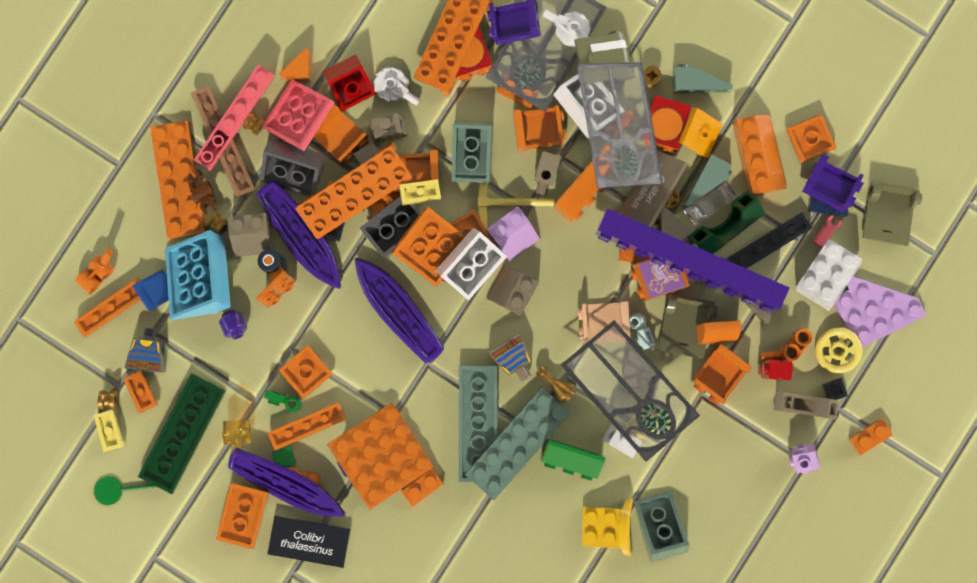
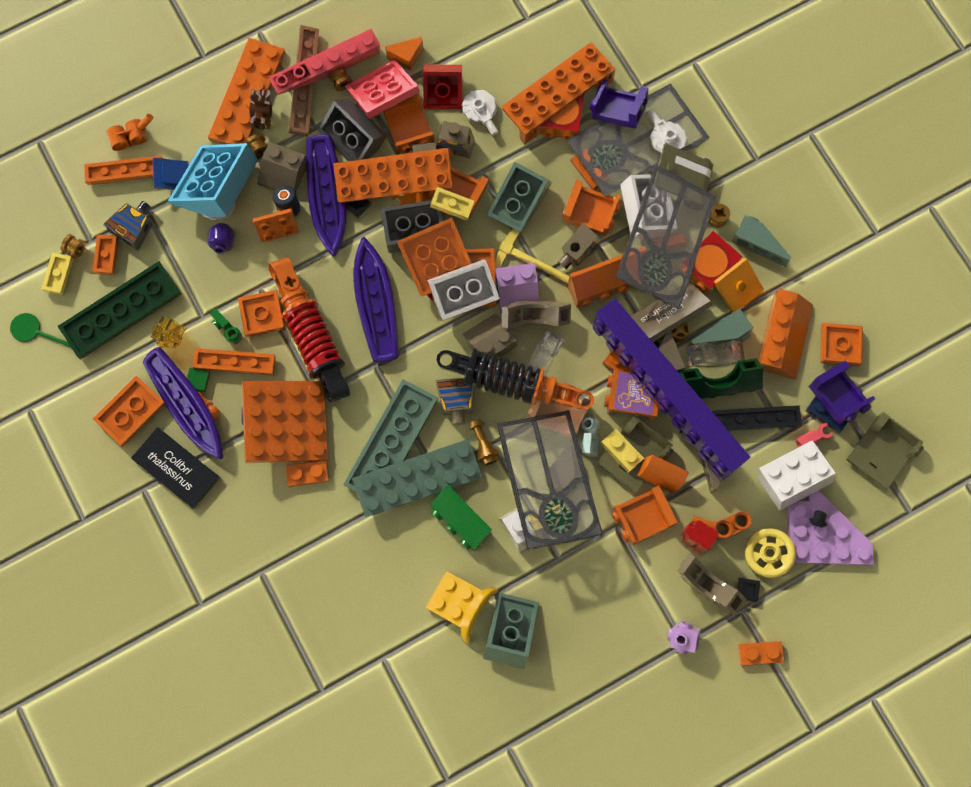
camera: 30 degrees right, 10 degrees down
none -> piece [268,257,350,403]
none -> black piece [436,348,594,410]
none -> dark tan arch [501,300,571,328]
none -> clear brick [525,331,565,376]
none -> light yellow plate [600,429,644,473]
none -> black piece [809,510,827,528]

